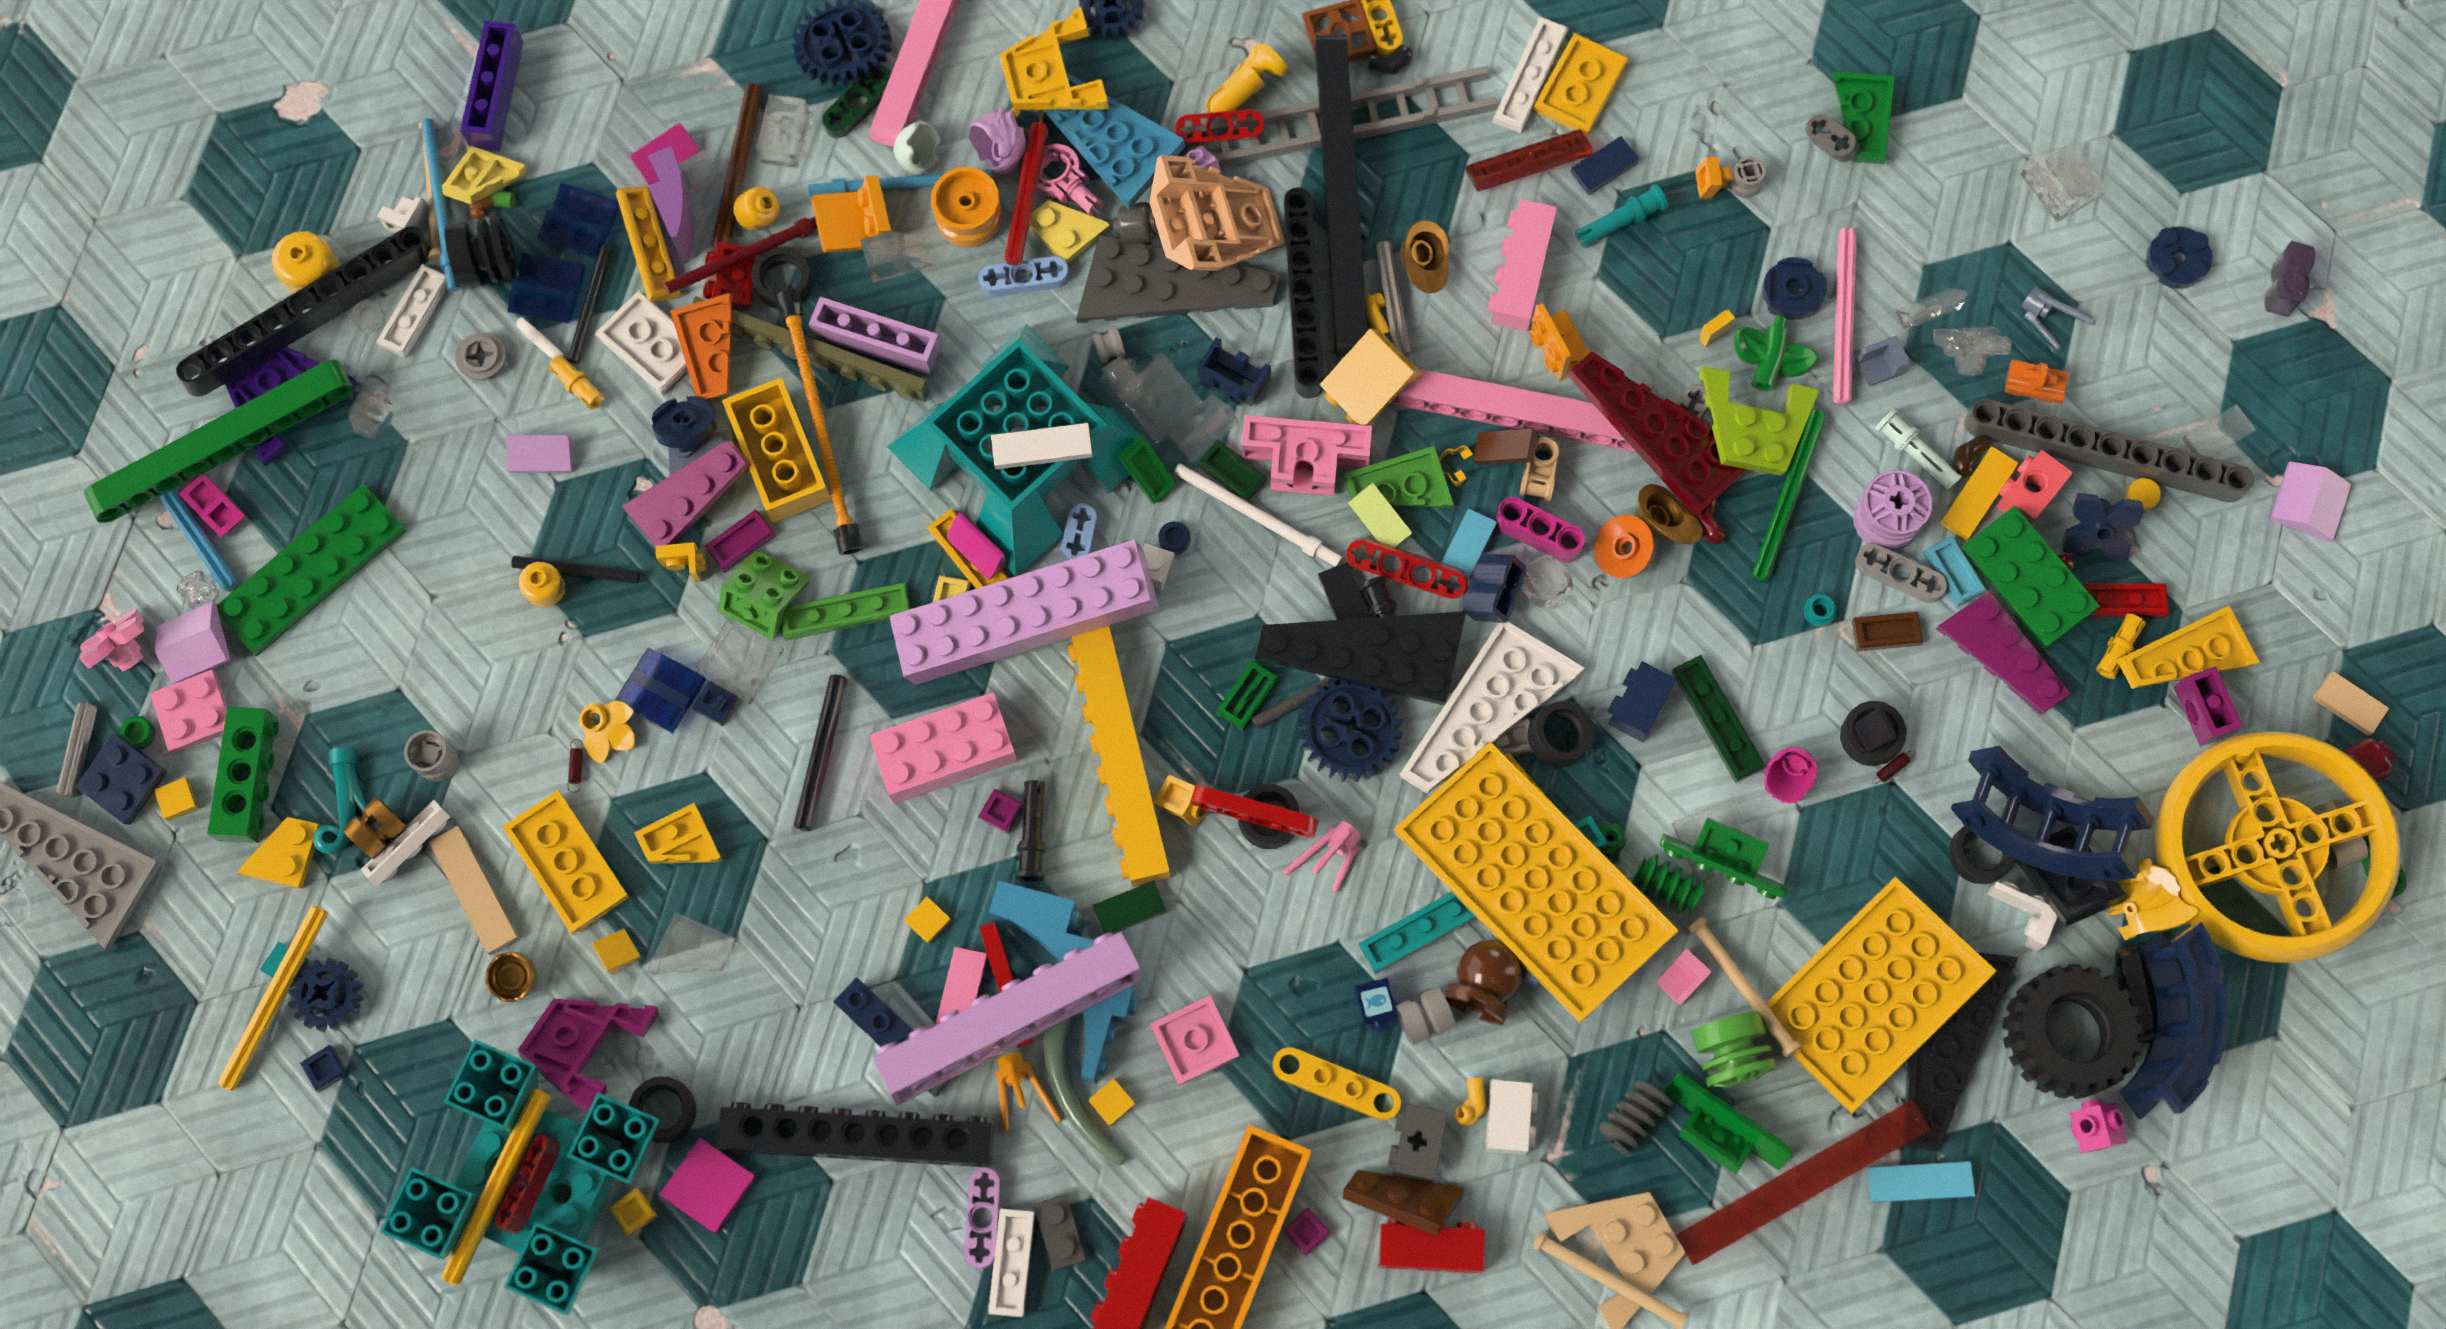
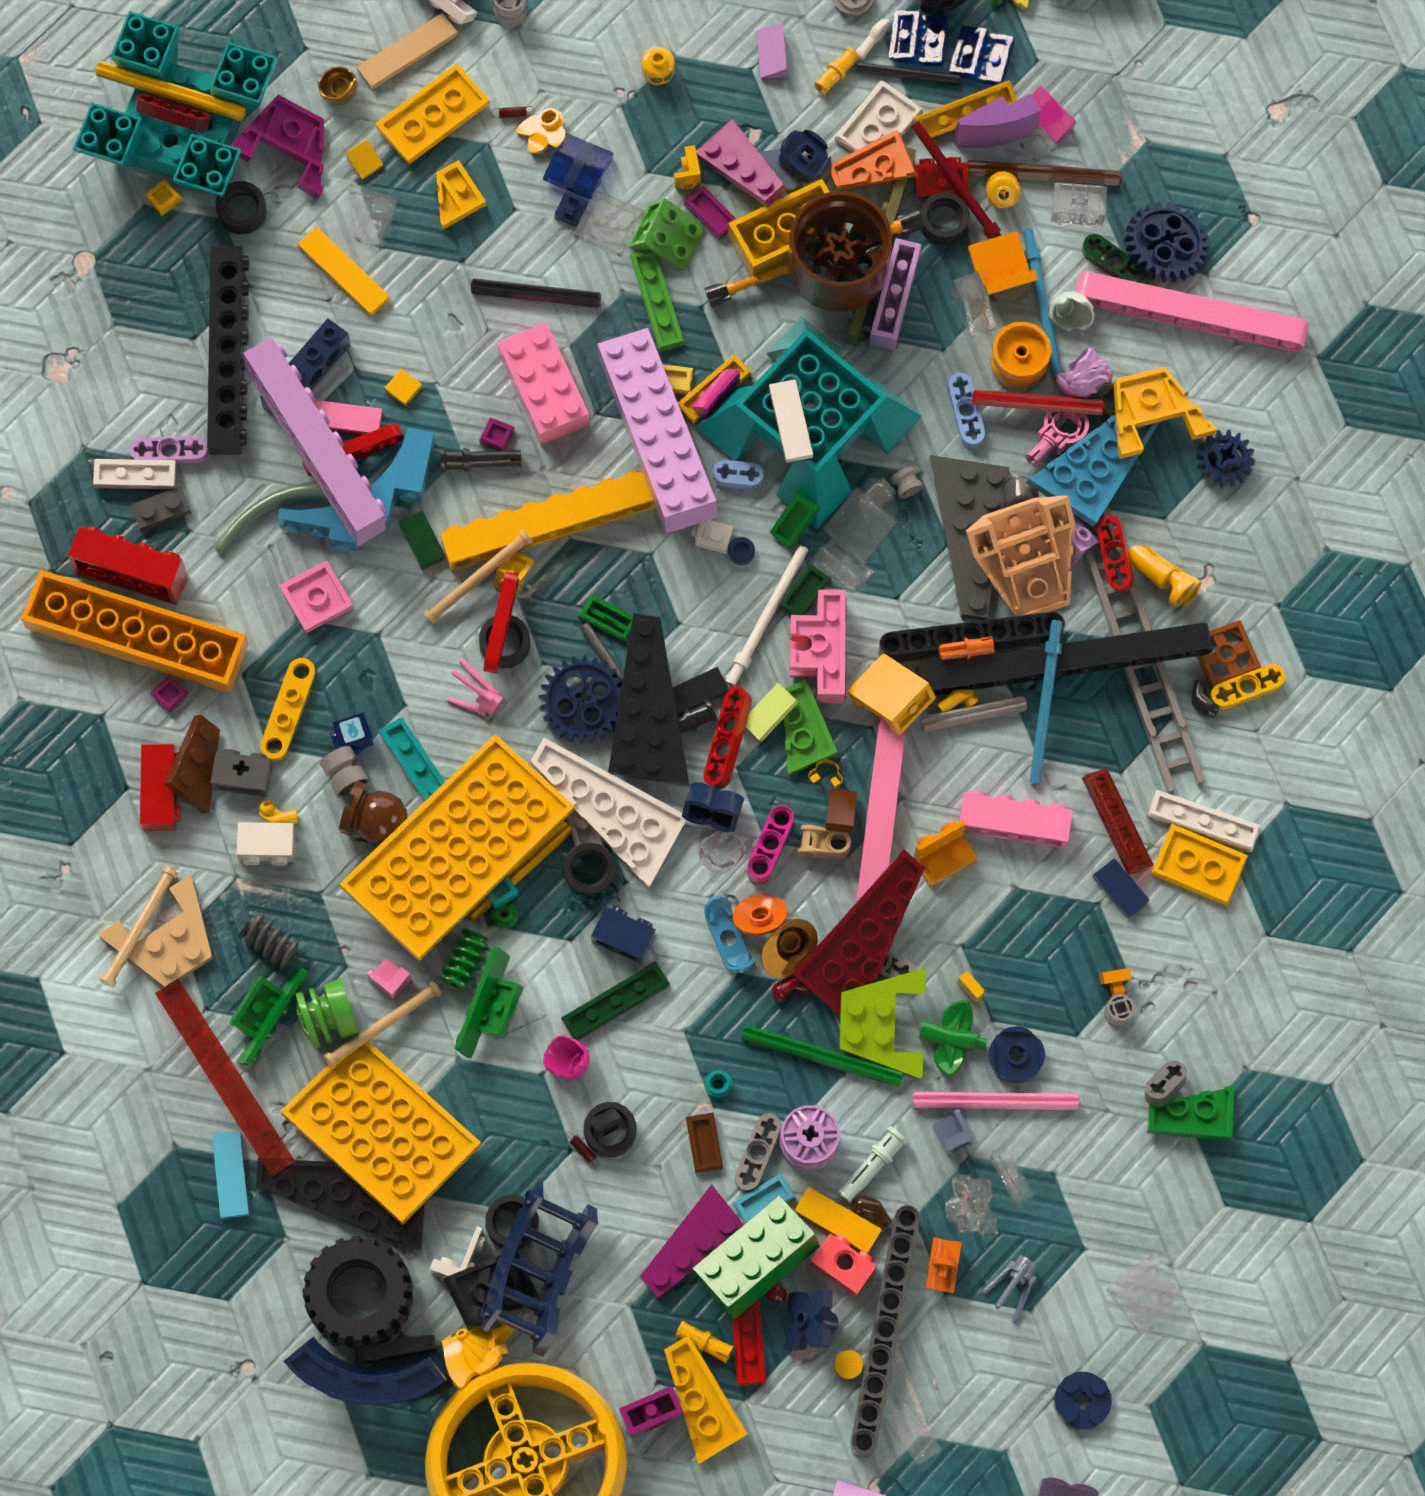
camera: 80 degrees right, 0 degrees up
black bar [511,555,640,584] -> none
dark pink tile [660,1138,756,1234] -> none
light orange plant [995,1052,1062,1132] -> none
light yellow wing [1029,200,1110,264] -> none
yellow tile [1088,1078,1136,1127] -> none
dark blue window [1197,337,1271,406] -> none
pearl gold piece [1400,221,1449,293] -> none
medium azure tile [1441,509,1497,580] -> none
teal pin [1575,184,1668,248] -> none
dark pink brick [2070,1099,2128,1153] -> none
none -> yellow tile [297,226,390,316]
none -> tan bar [423,529,533,625]
none -> dark azure piece [704,895,755,973]
none -> reddish brown wheel [788,191,892,312]
none -> orange axle [939,636,994,660]
none -> dark azure bar [1029,620,1062,784]

